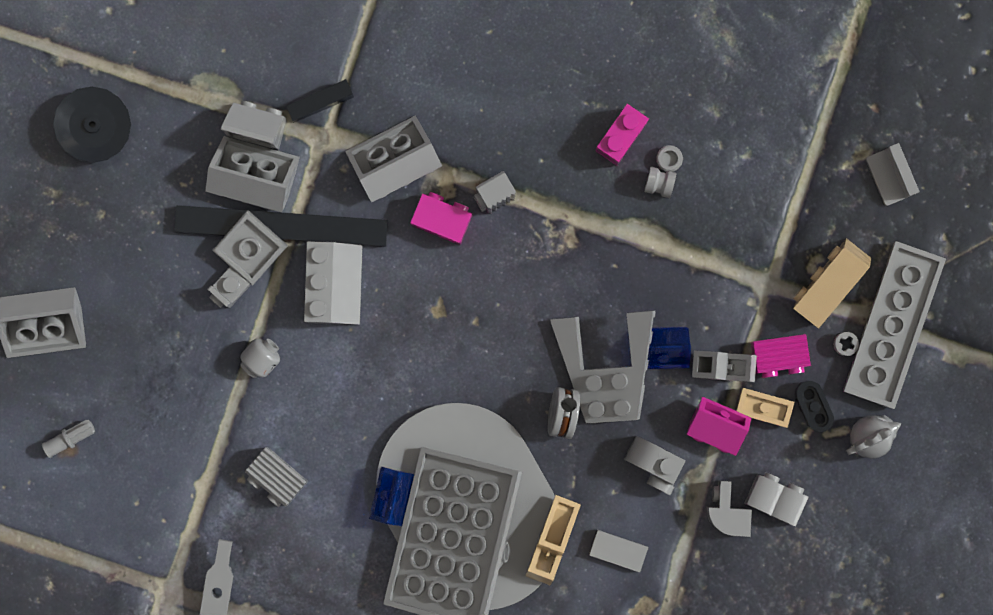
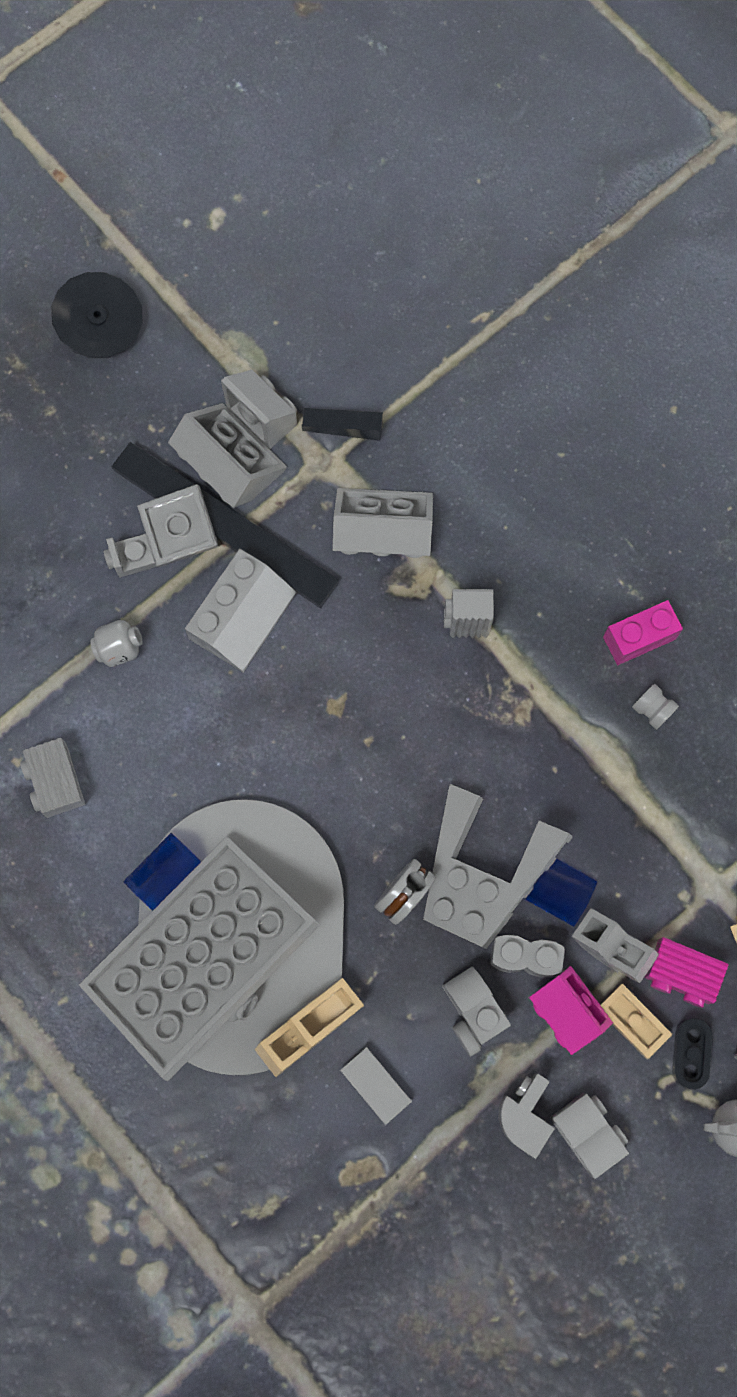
camera: 30 degrees right, 10 degrees down
dark pink brick [411,192,472,245] -> none
light grey tile [656,145,683,172] -> none
none -> light grey brick [490,935,565,978]

